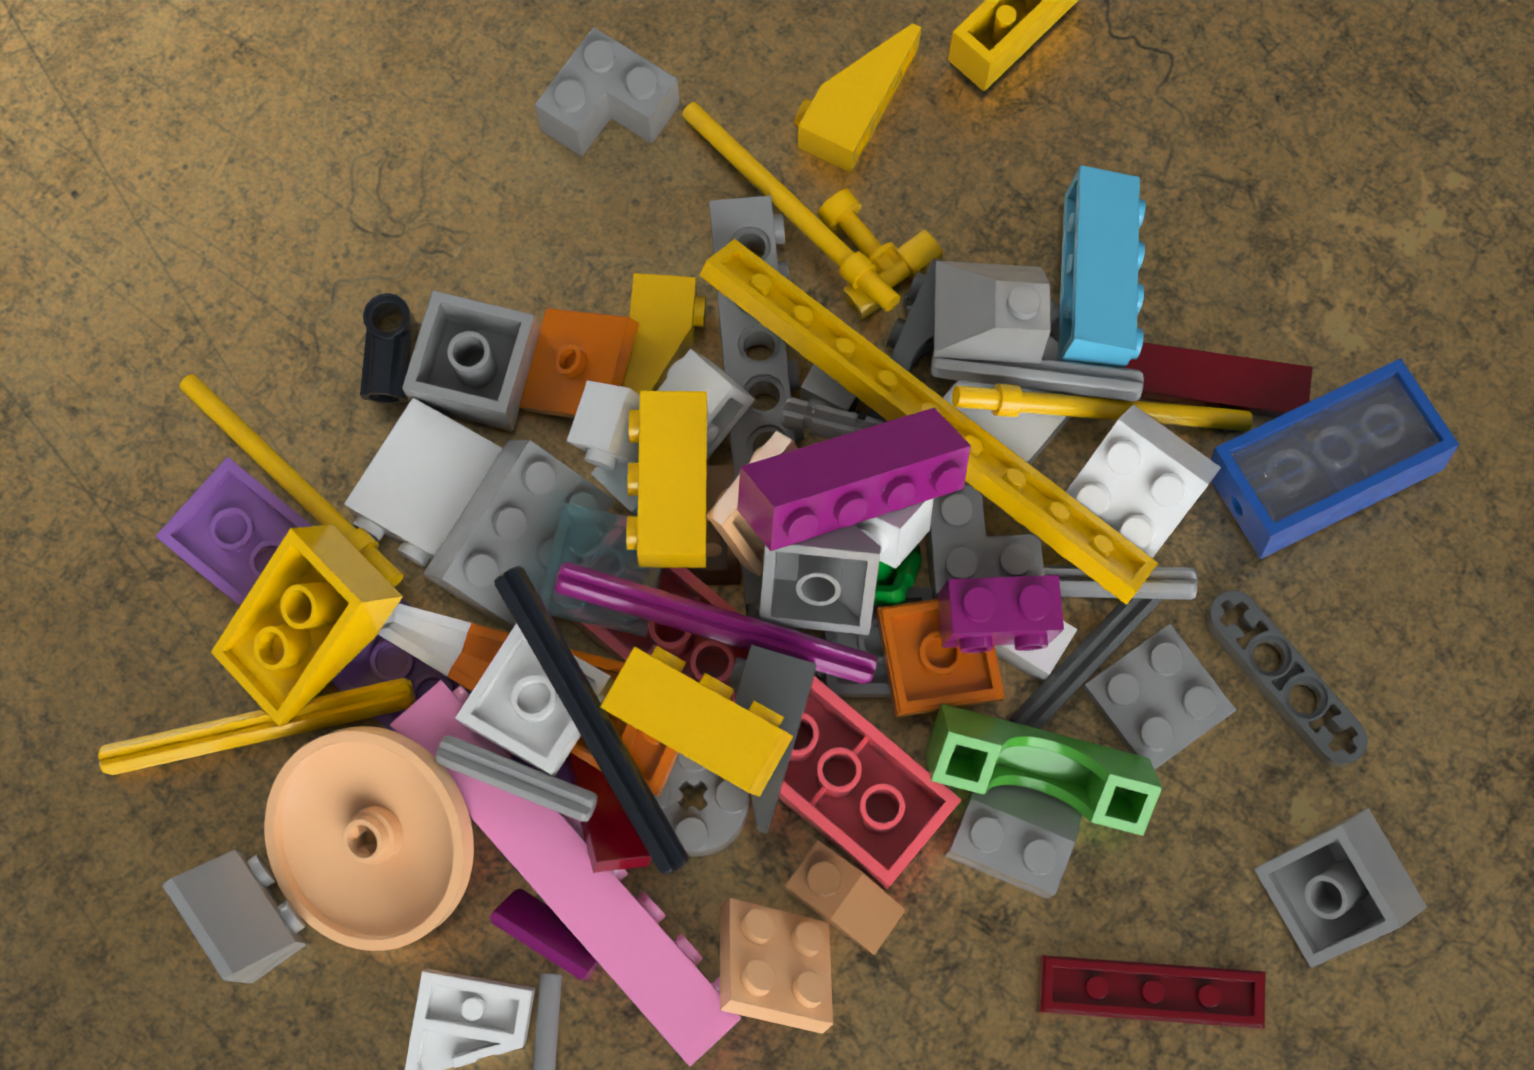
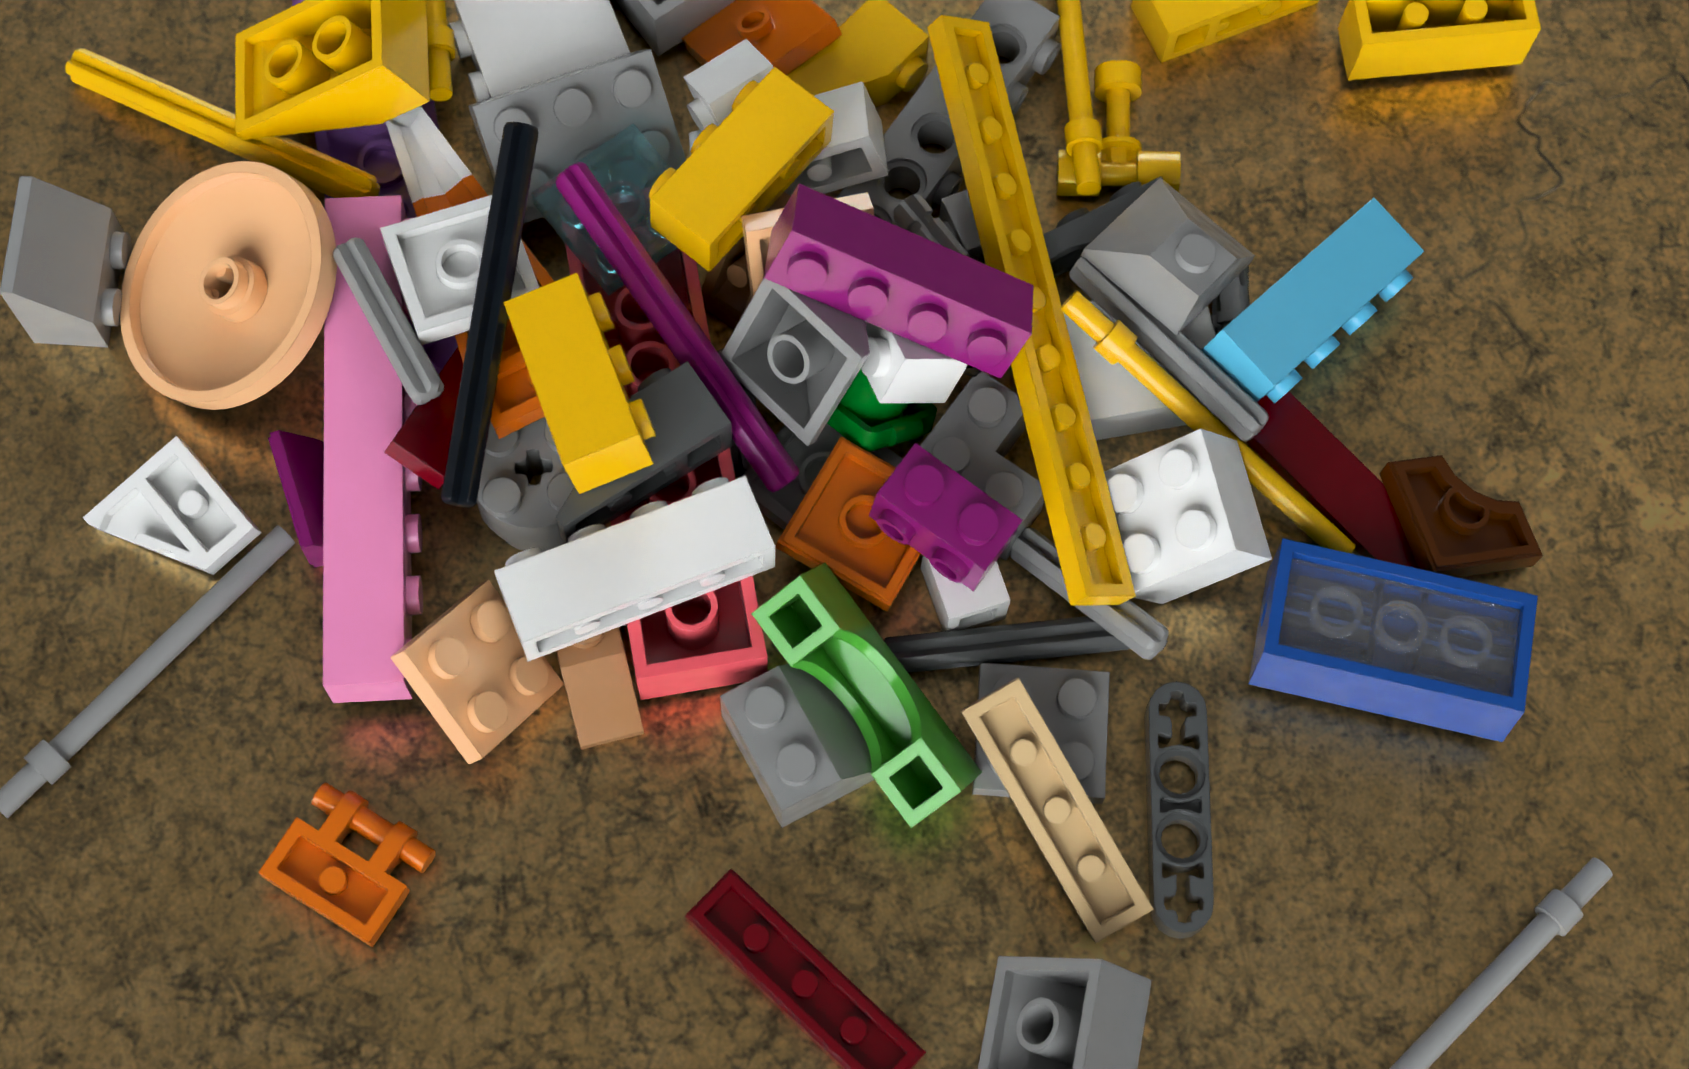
camera: 35 degrees right, 5 degrees down
none -> white brick [494,476,775,662]
none -> tan plate [960,677,1153,943]
none -> reddish brown tile [1379,455,1543,578]

